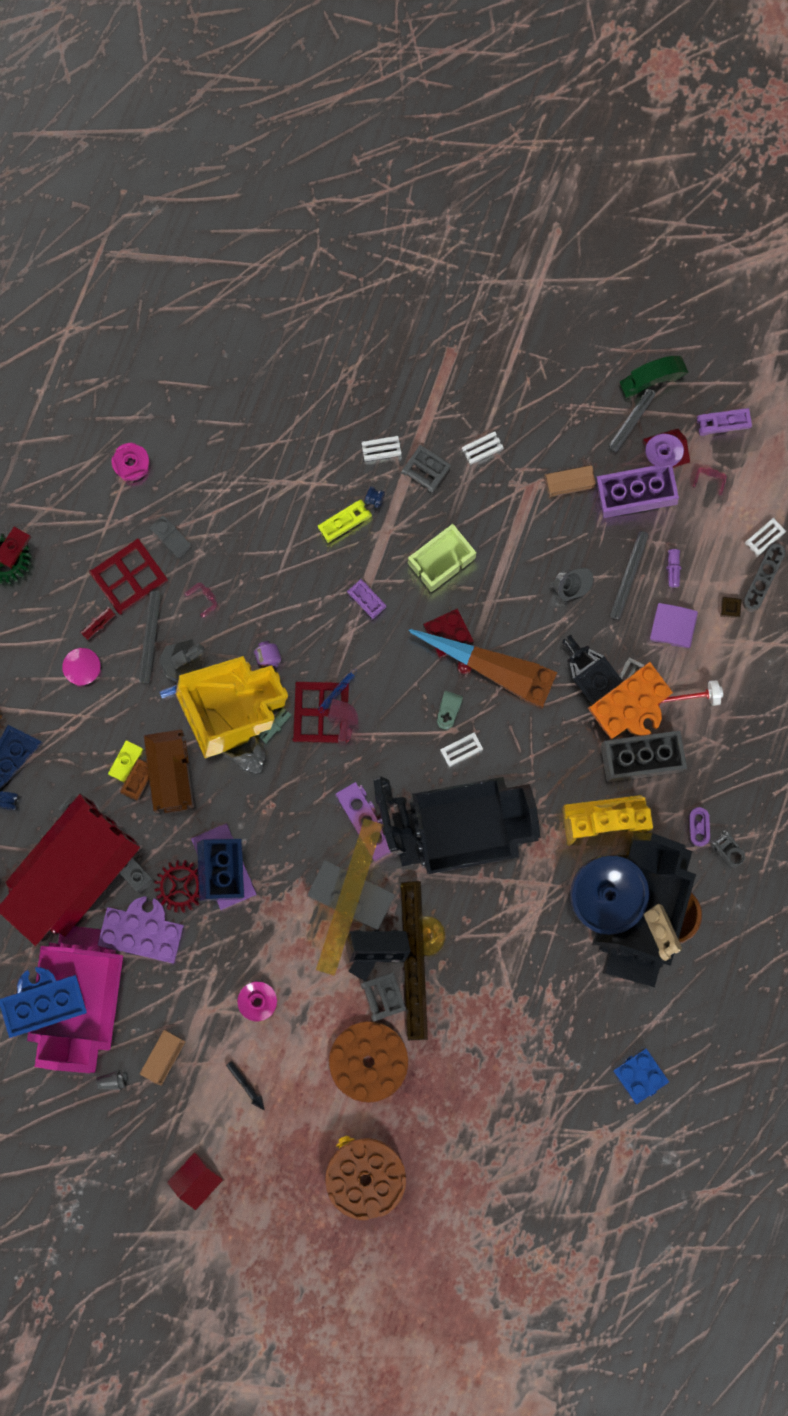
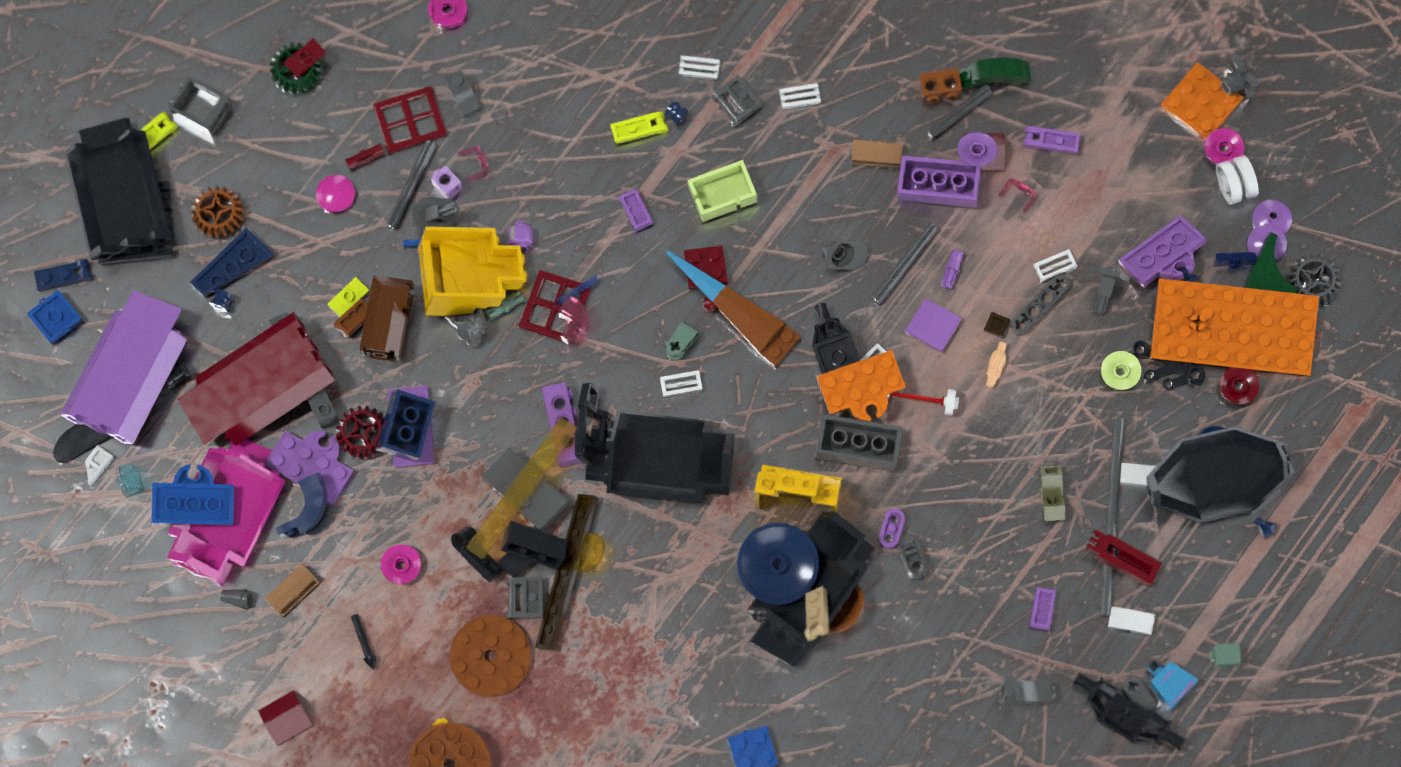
camera: 20 degrees right, 5 degrees down
none -> dark blue arch [276,473,327,537]
none -> lavender brick [431,166,463,199]
none -> black plate [451,526,504,583]
none -> dark orange brick [919,68,962,103]
none -> light nougat piece [986,342,1007,388]

